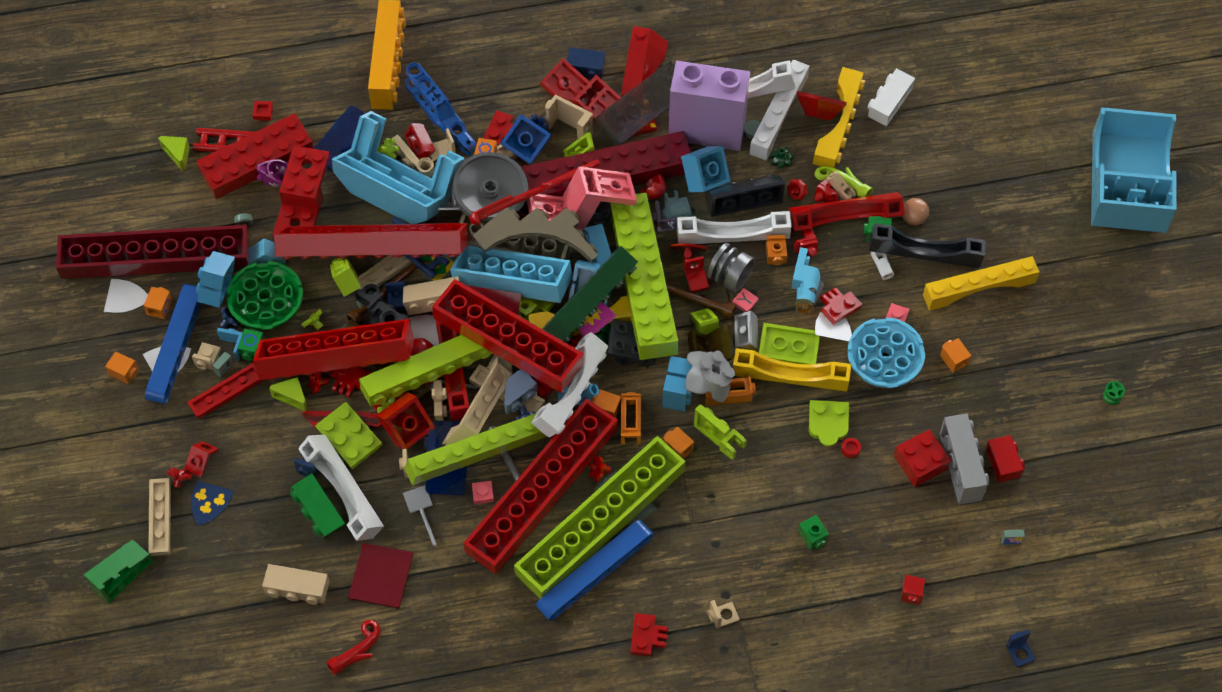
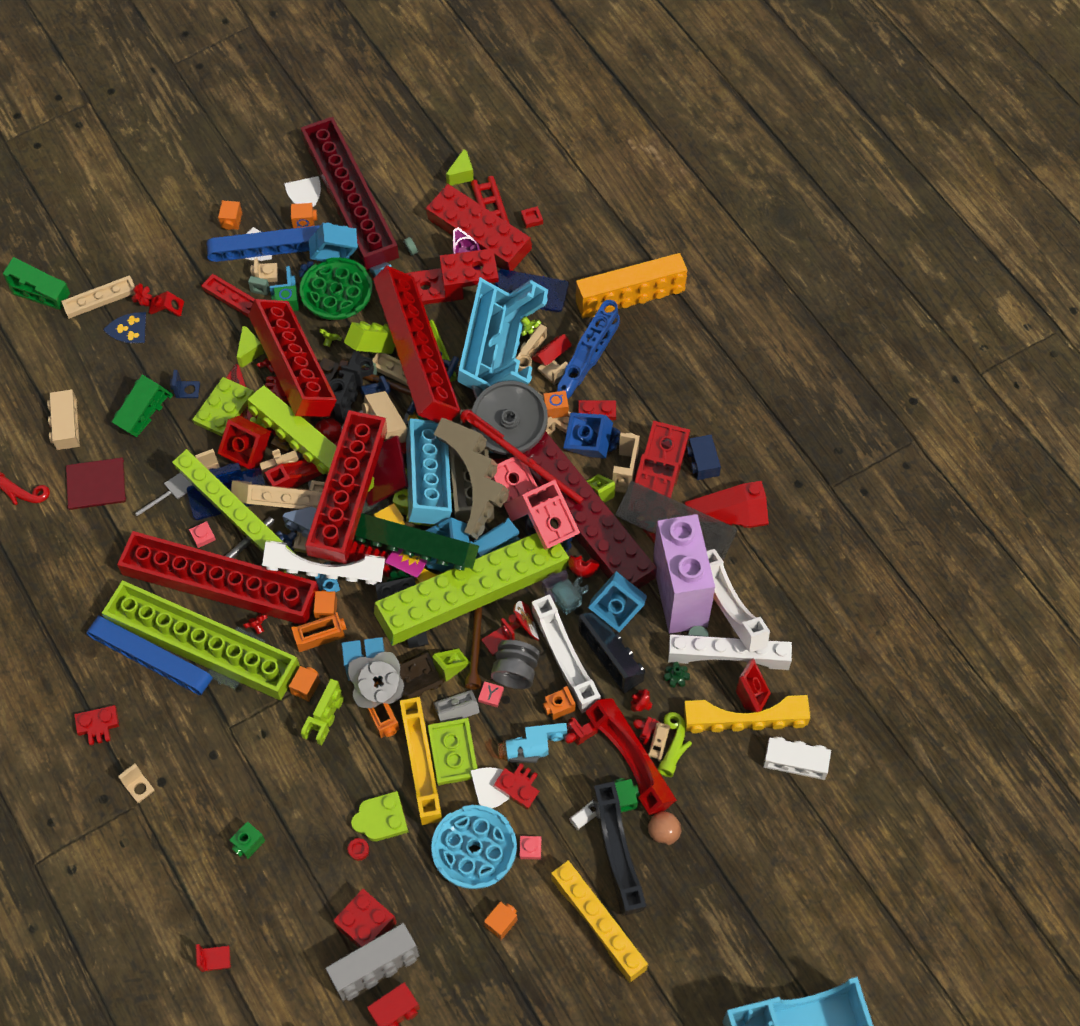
camera: 70 degrees right, 0 degrees up
white arch [298,435,384,541] -> none

